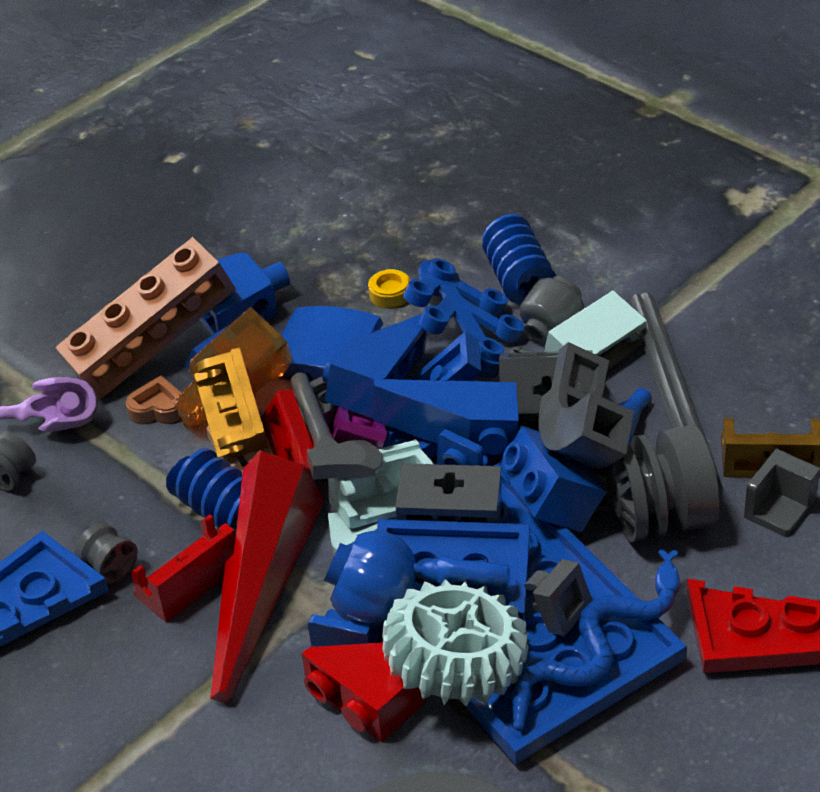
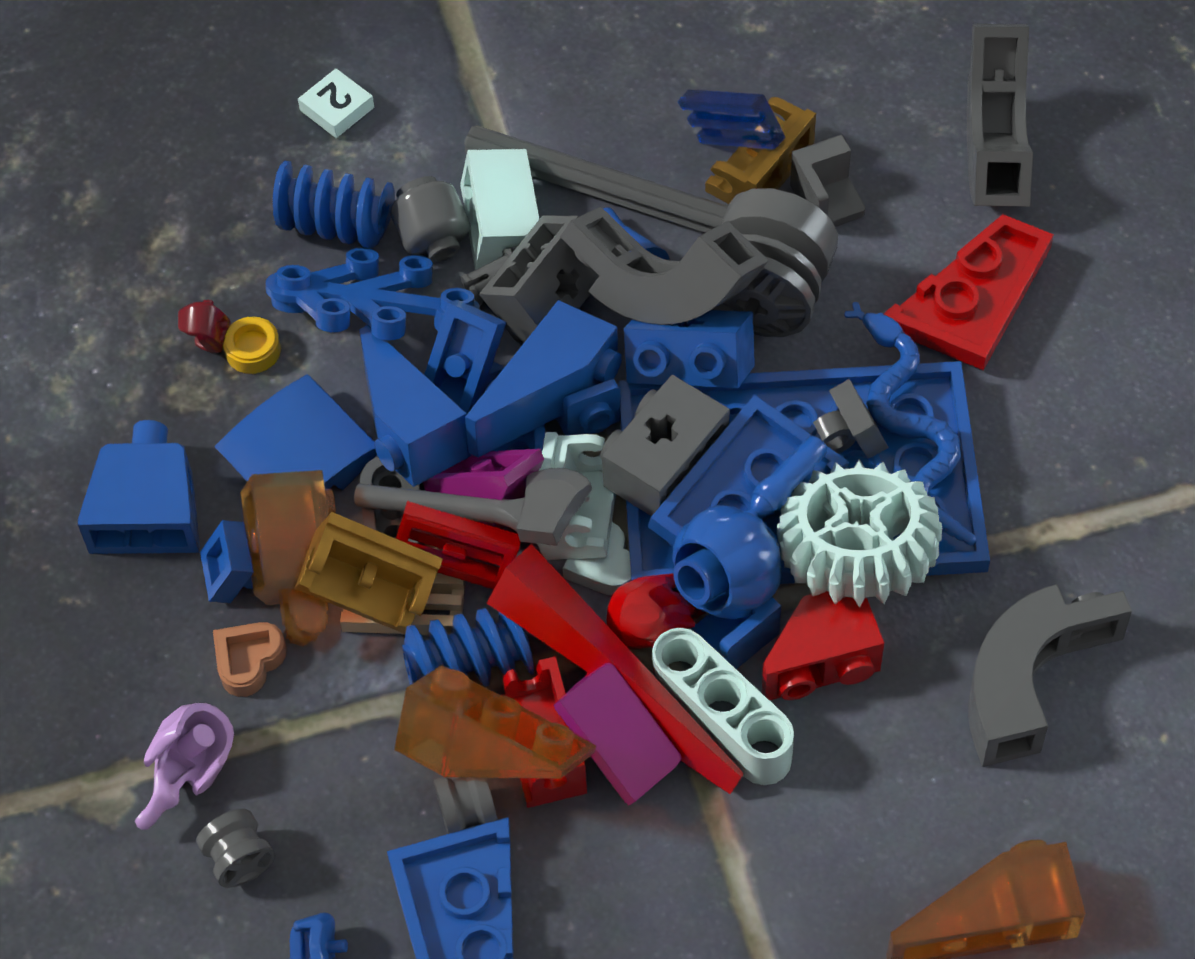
camera: 60 degrees left, 15 degrees up
nougat brick [55,237,236,400] -> none
none -> dark red piece [178,300,231,354]
none -> light aqua tile [298,69,374,138]
none -> clear orange slope [394,665,596,779]
none -> magenta slope [553,662,682,806]
none -> red piece [606,573,706,649]
none -> light aqua beam [652,628,794,785]
none -> clear blue tile [677,89,786,150]

